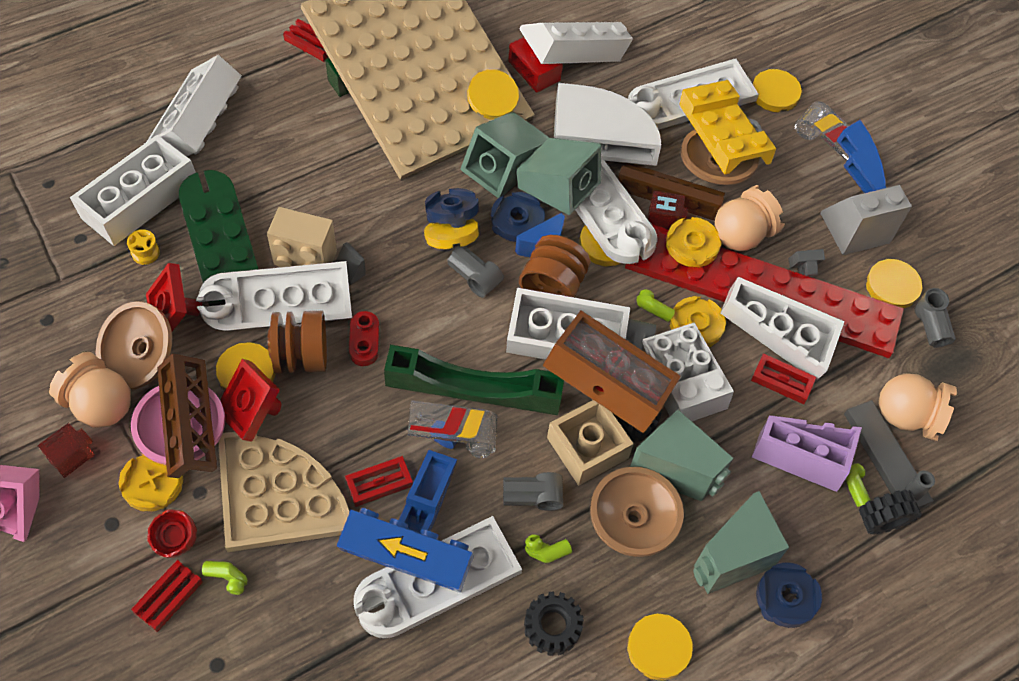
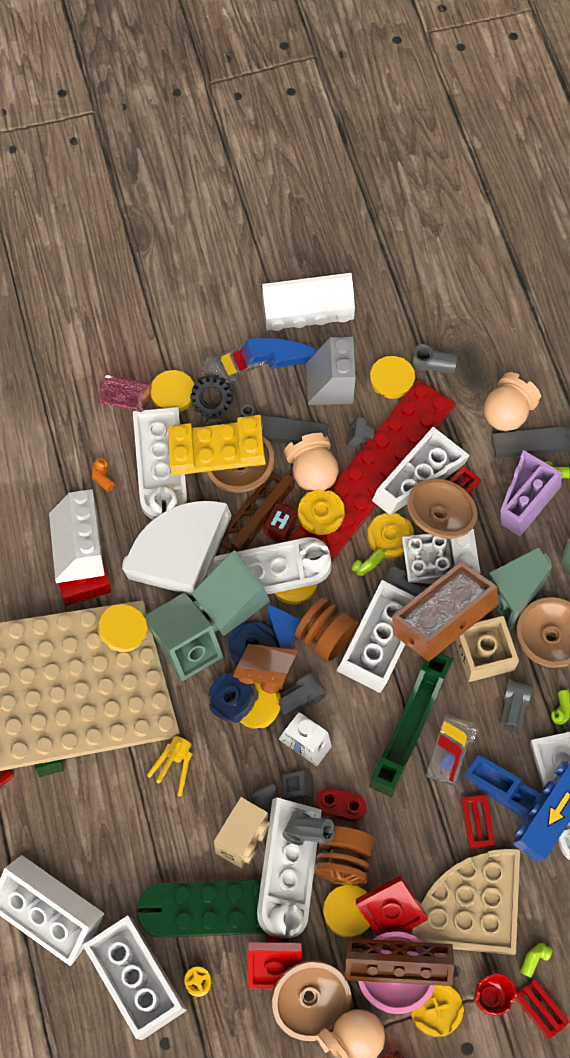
camera: 70 degrees left, 5 degrees up
none -> orange arm [92,458,115,492]
none -> clear pink brick [98,374,152,412]
none -> yellow plant [147,736,193,797]
none -> black tyre [190,374,233,418]
none -> dark orange slope [233,644,298,694]
none -> dark grey piece [236,404,329,445]
none -> white slope [262,273,355,331]
none -> white torso [279,712,332,766]
none -> dark grey slope [282,770,314,800]
none -> dark grey piece [282,811,335,846]
none -> medium nougat dish [407,479,477,539]

